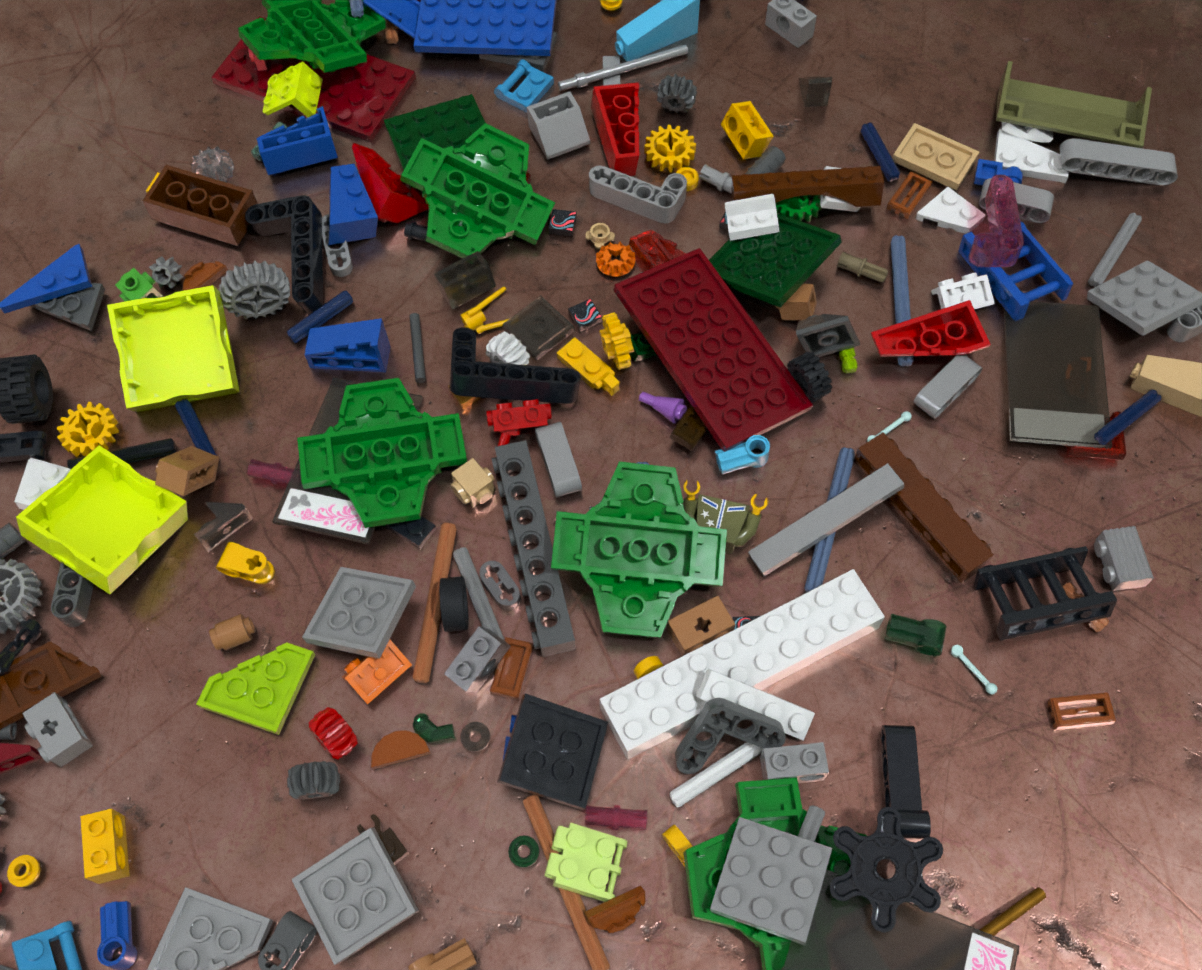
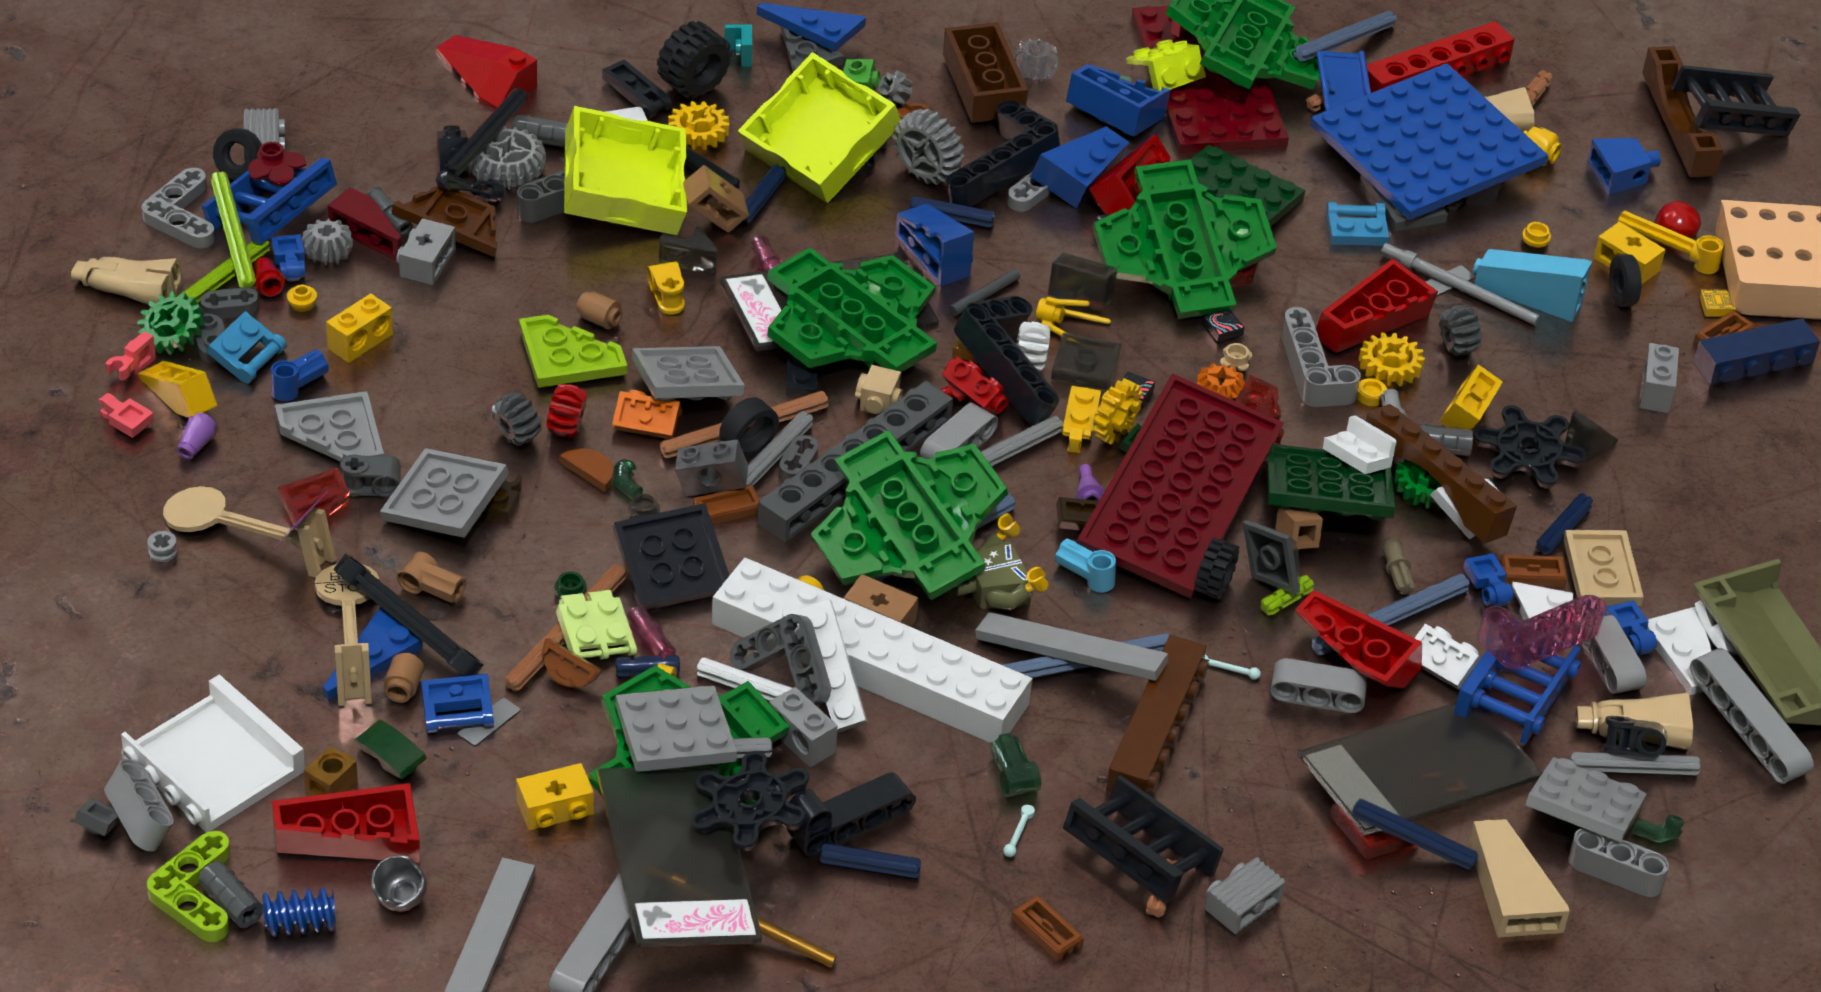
camera: 50 degrees right, 20 degrees down
light grey slope [527,91,590,160] -> none
none -> dark blue axle [616,655,680,677]
none -> teal bracket [724,24,752,67]
none -> dark blue axle [820,843,921,878]
none -> light grey axle [981,415,1063,467]
none -> blue plate [1463,554,1513,608]
none -> black plate [1473,405,1587,488]
none -> tan piece [1575,692,1693,751]
none -> black piece [1602,716,1668,758]
none -> clear green arm [1632,815,1684,843]

